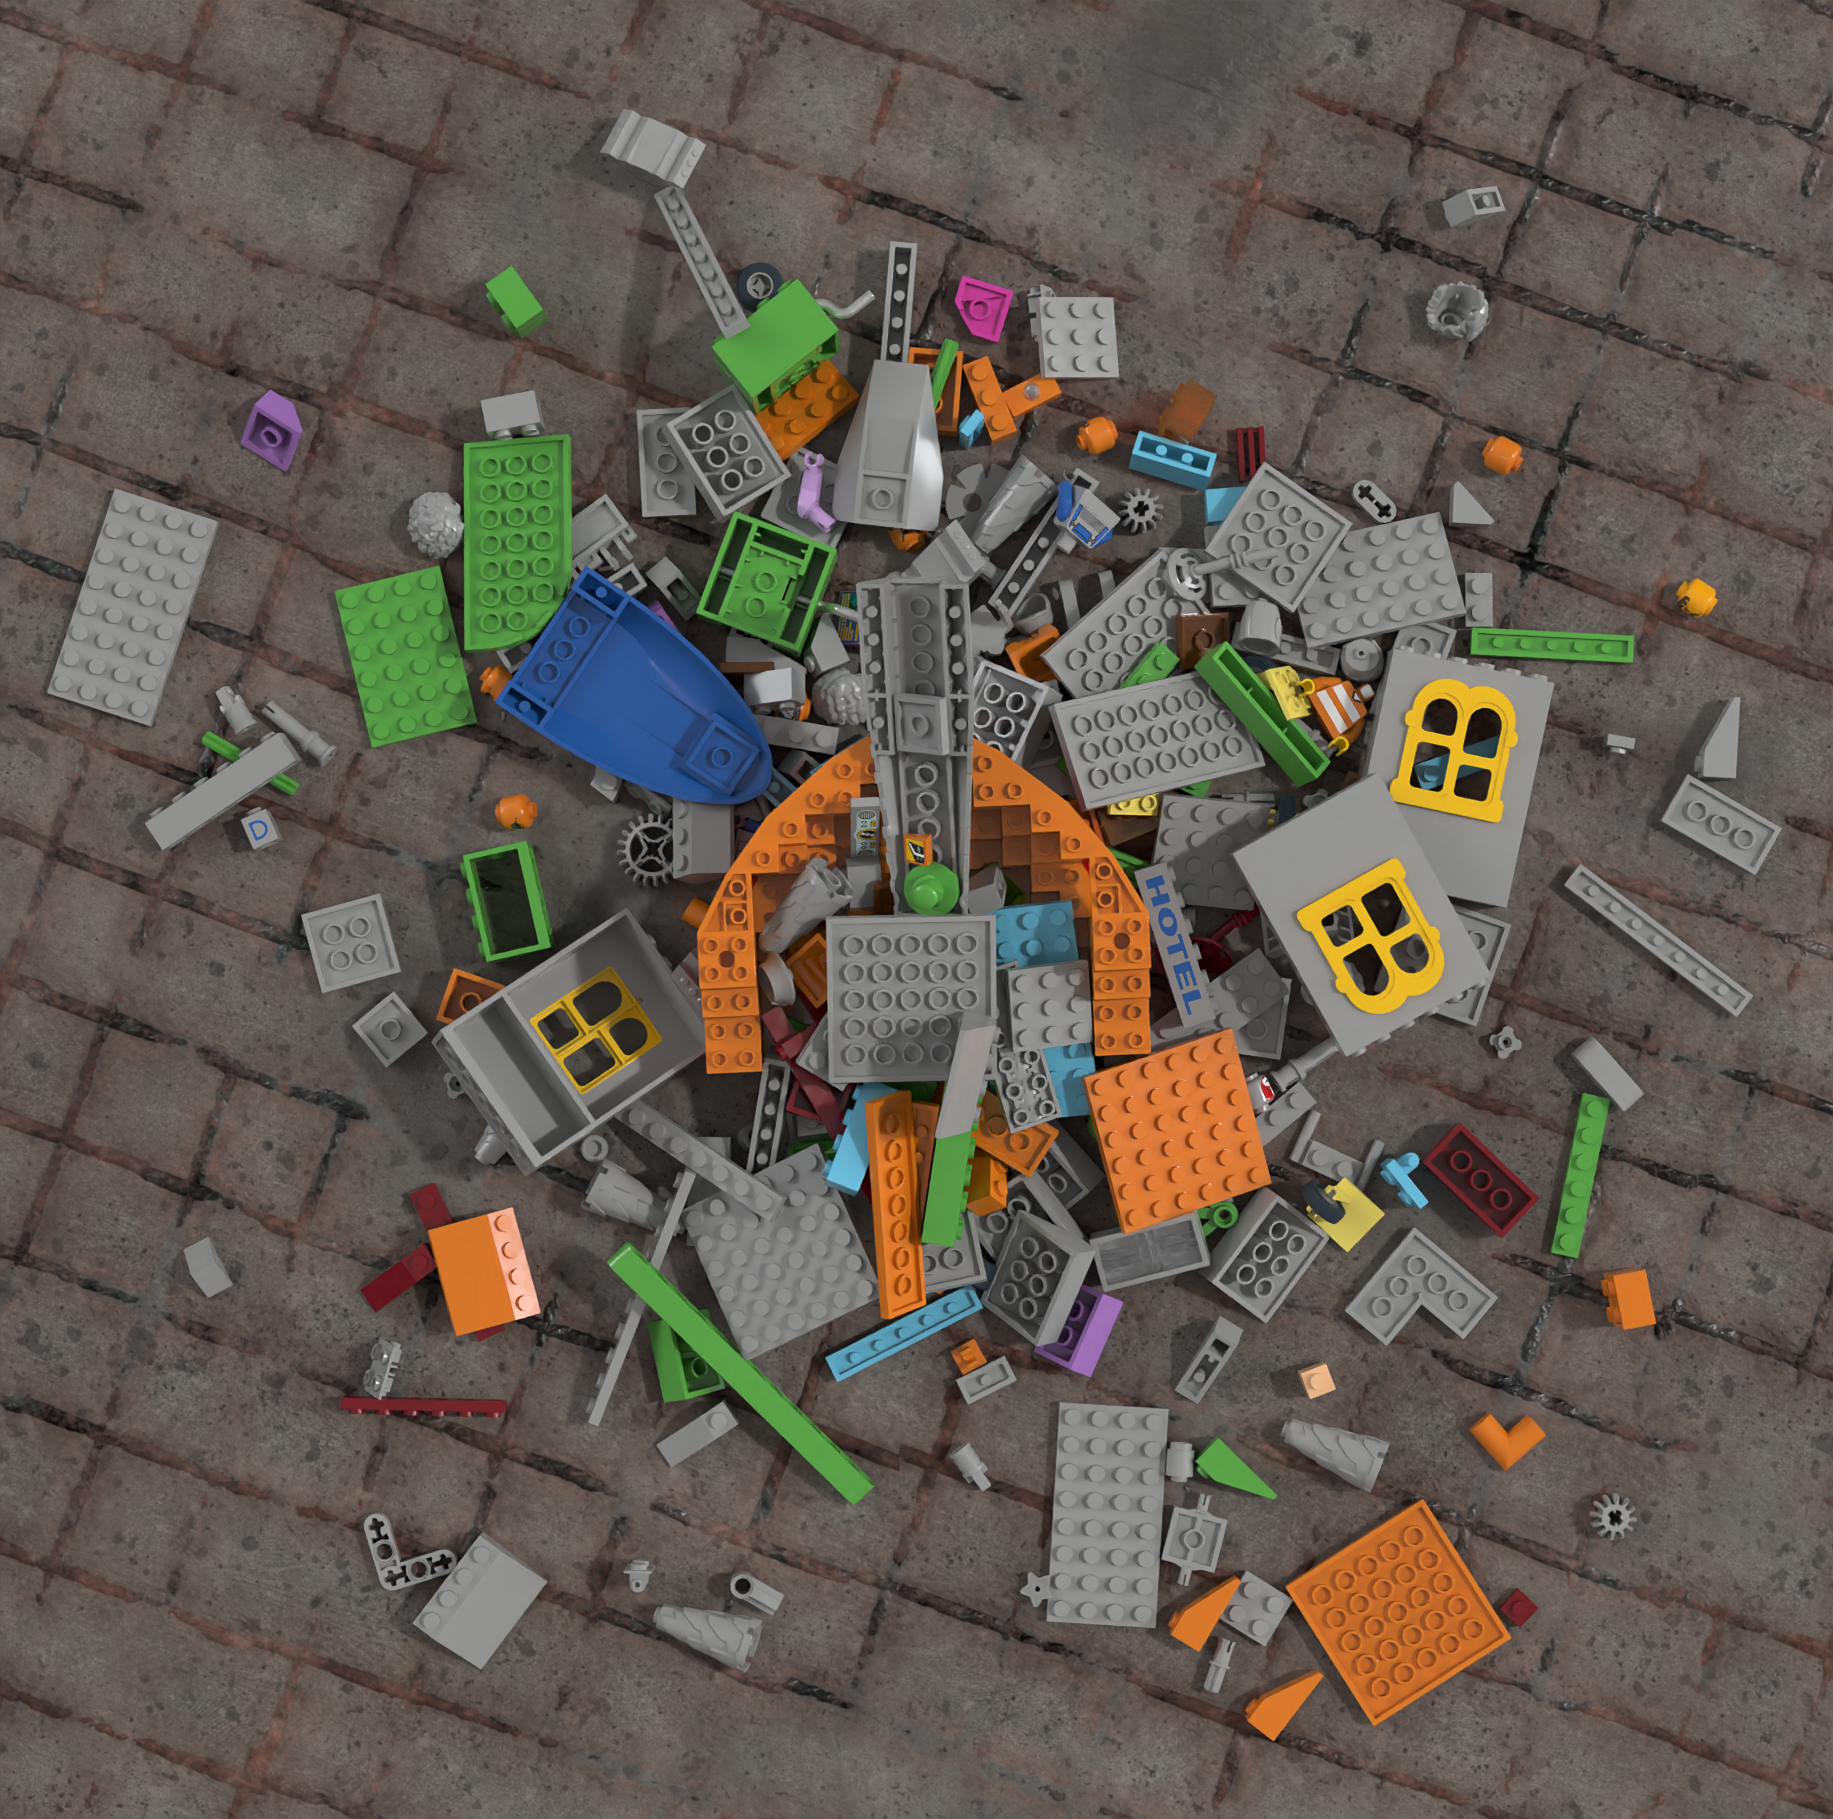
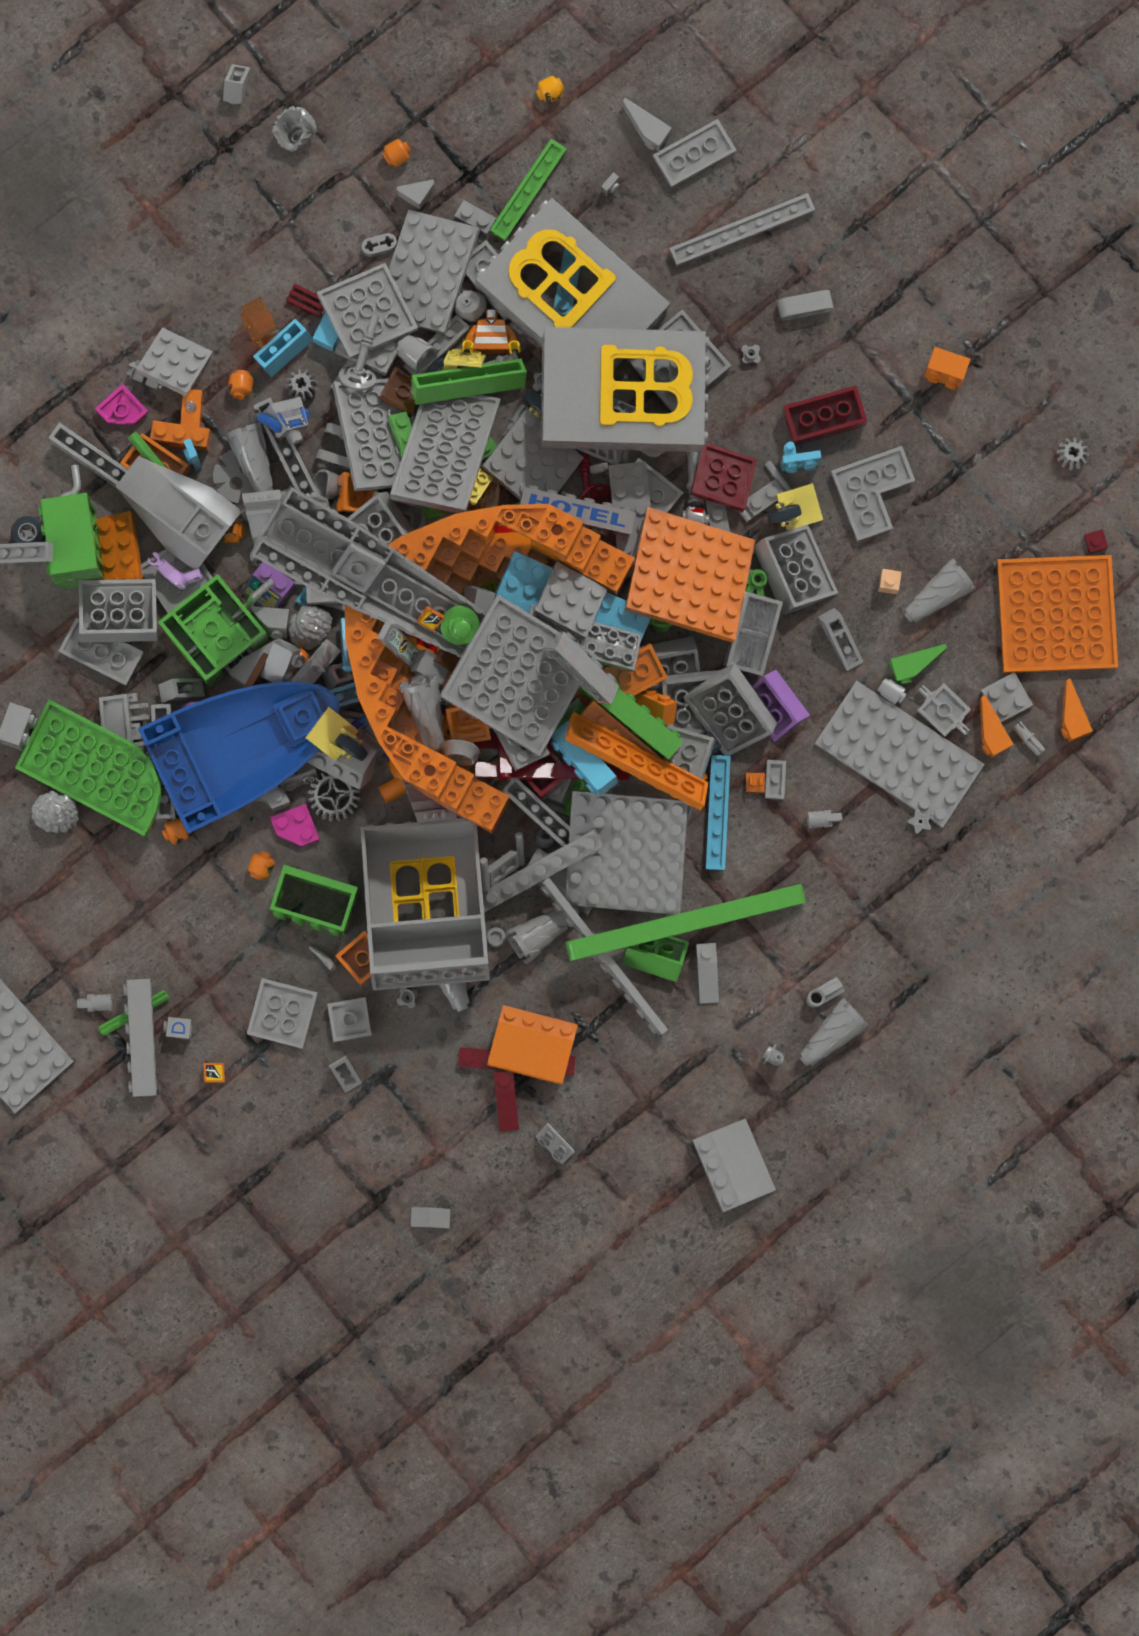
camera: 60 degrees left, 5 degrees down
light grey pin [262,700,337,767] -> none
bright green plate [334,566,478,749] -> none
dark red plate [341,1396,508,1418] -> none
light grey beam [364,1512,458,1590] -> none
orange brick [1468,1412,1546,1471] -> none
bright green plate [1550,1093,1610,1258] -> none
none -> slope [204,1063,225,1083]
none -> dark pink plate [270,804,320,847]
none -> light yellow plate [305,707,368,761]
none -> light grey helmet [309,946,336,971]
none -> light grey cone [311,642,332,672]
none -> light grey slope [329,1056,362,1093]
none -> light grey plate [480,832,525,892]
none -> light grey tile [589,463,609,475]
none -> dark red plate [690,443,757,512]

